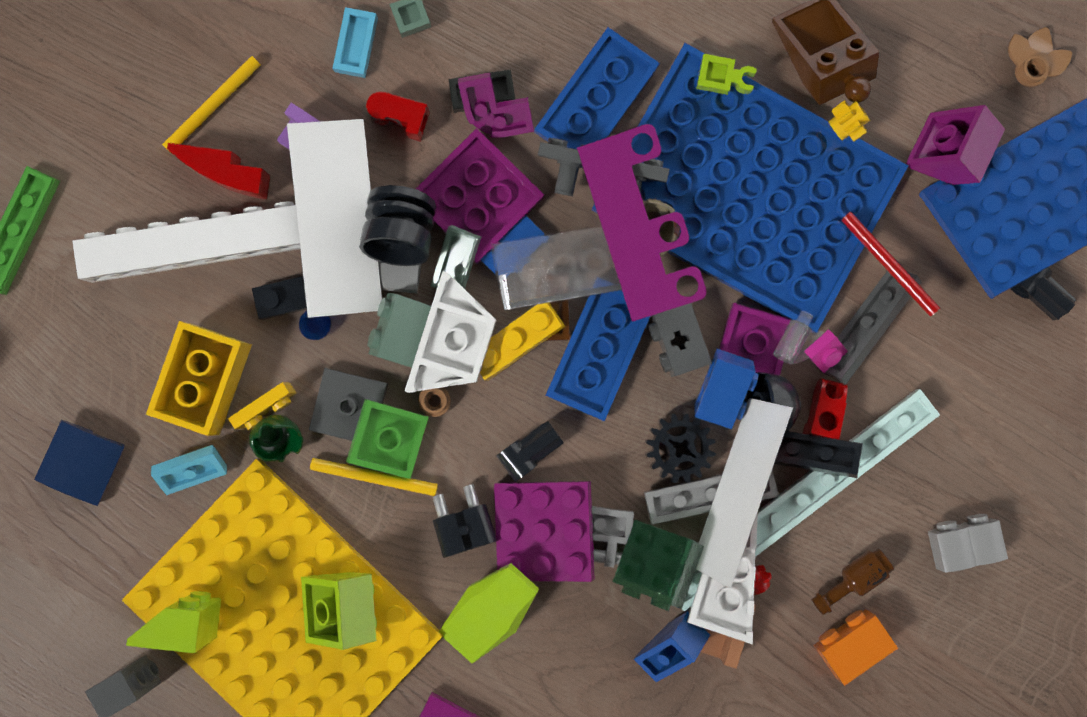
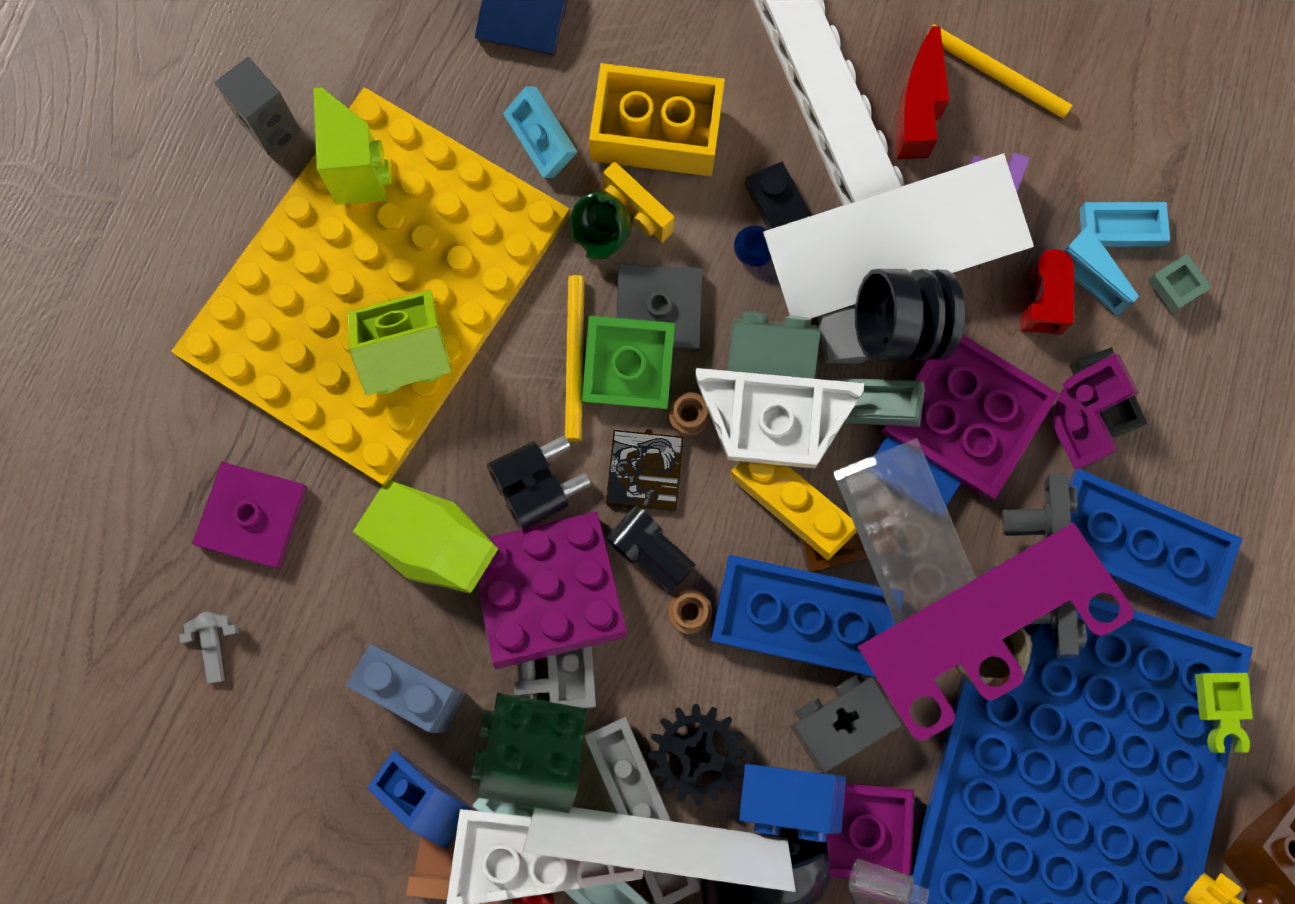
camera: 75 degrees right, 10 degrees down
none -> sand blue brick [346,643,467,733]
none -> piece [606,429,684,511]
none -> medium nougat plate [668,590,712,634]
none -> medium azure slope [1064,227,1139,316]

